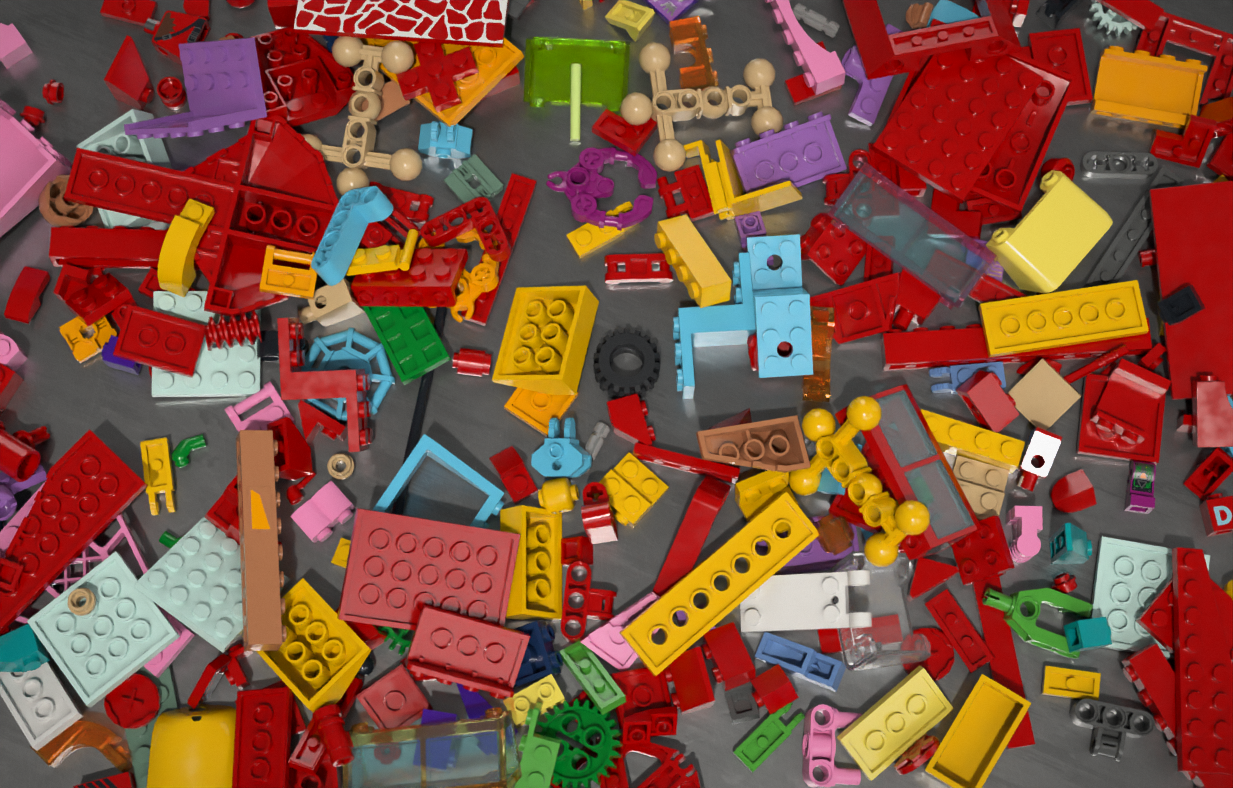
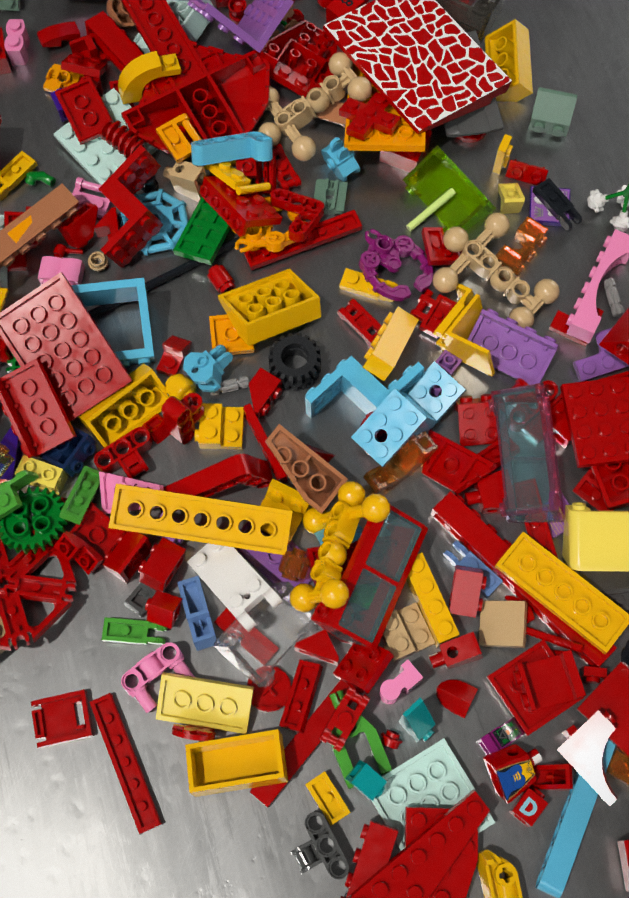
camera: 50 degrees right, 5 degrees down
red tile [927,188,984,240] -> none
none -> red plate [319,686,370,752]
none -> torso [483,744,542,804]

